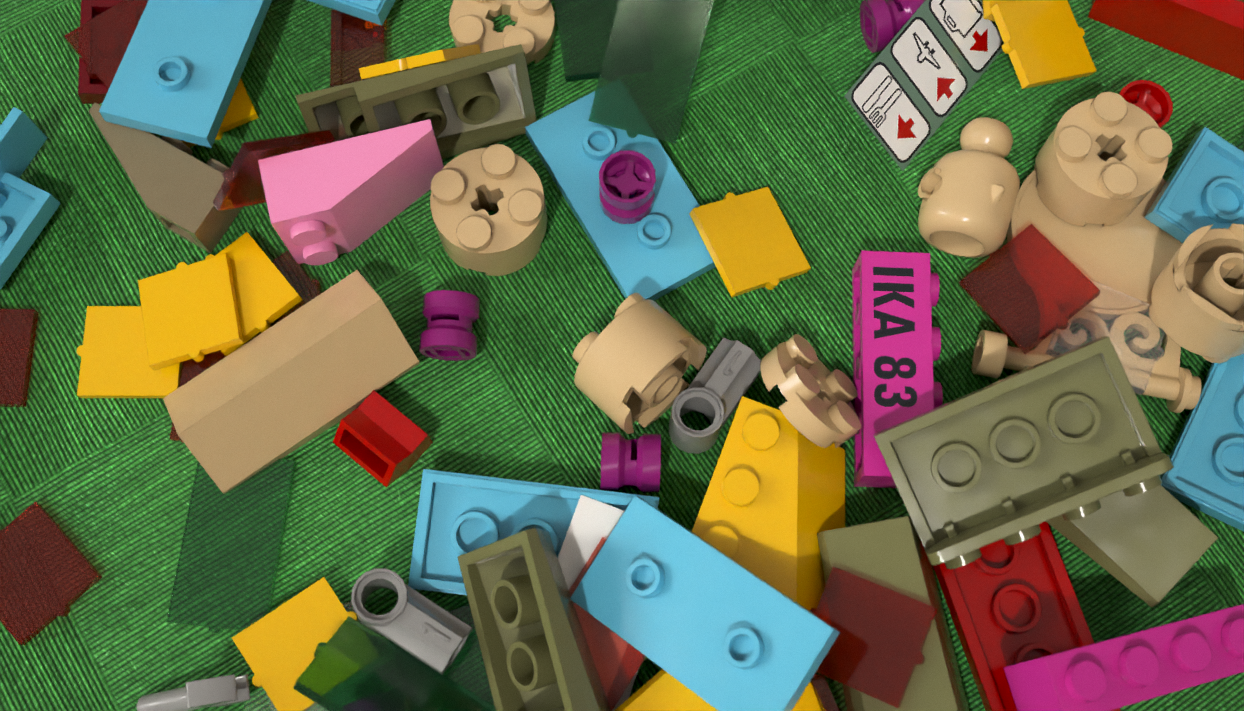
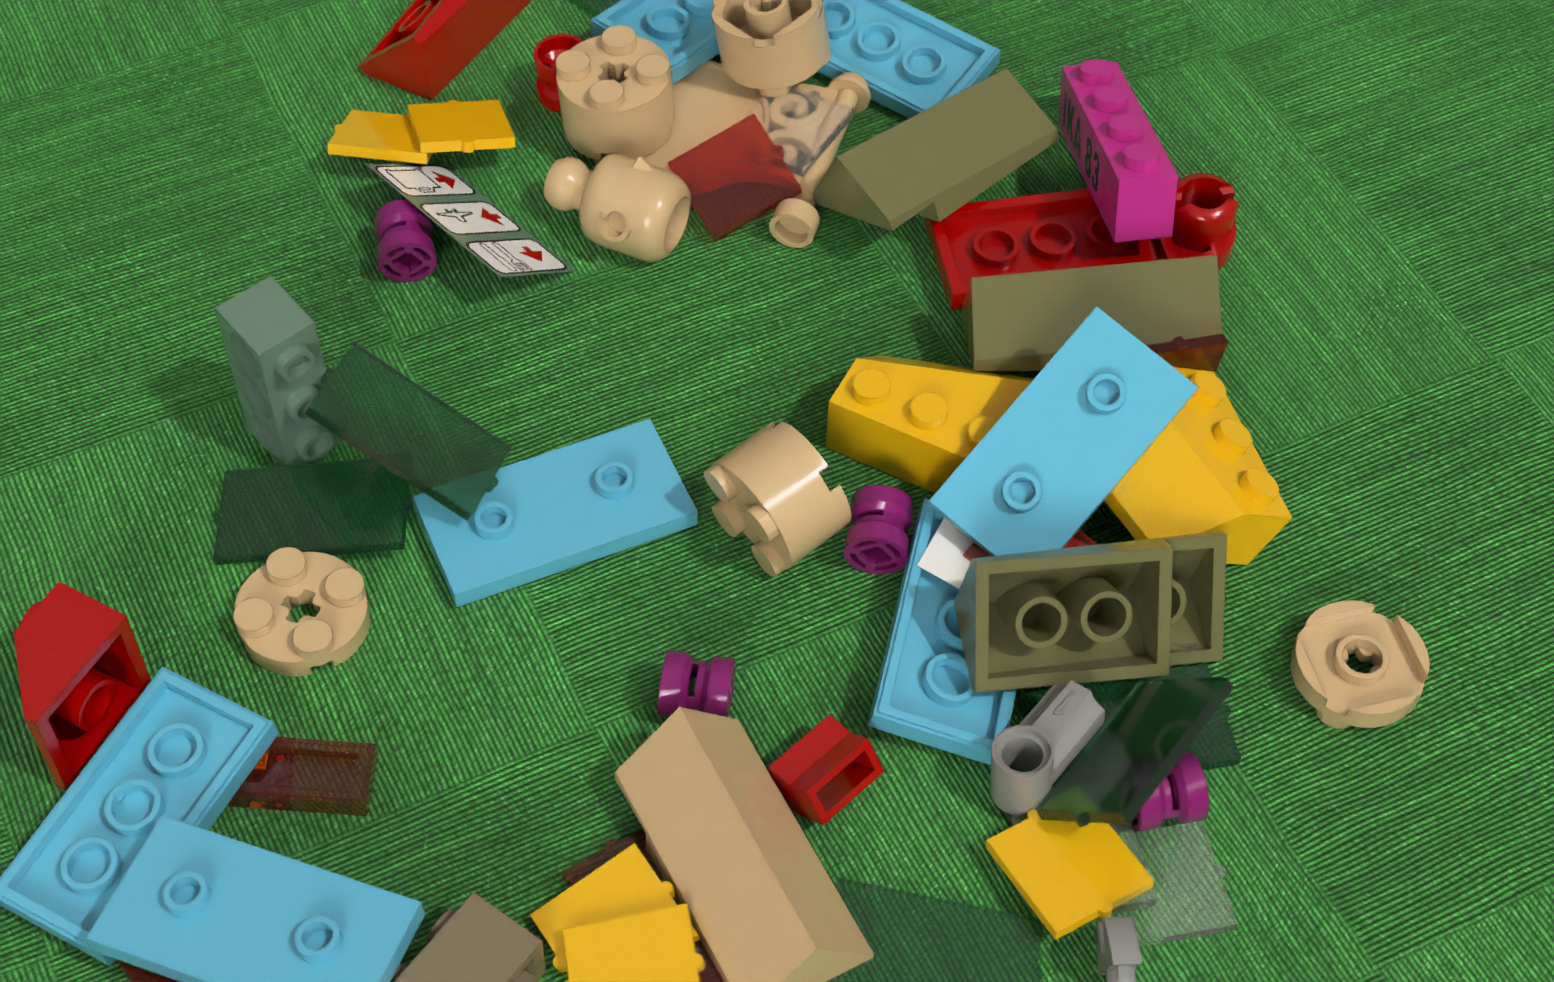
camera: 85 degrees left, 20 degrees down
clear red piece [213,130,335,211] -> none
bright pink slope [258,119,444,265] -> none
olive slope [295,44,537,159] -> none
yellow piece [359,44,481,80] -> none
tan brick [430,144,547,276] -> none
magenta wheel [599,150,656,224] -> none
light grey piece [669,337,761,454] -> none
yellow piece [689,187,811,298] -> none
tan plate [760,334,861,448] -> none
clear red piece [809,567,938,708] -> none
dark pink brick [852,251,943,488] -> none
olive bracket [873,336,1174,569] -> none

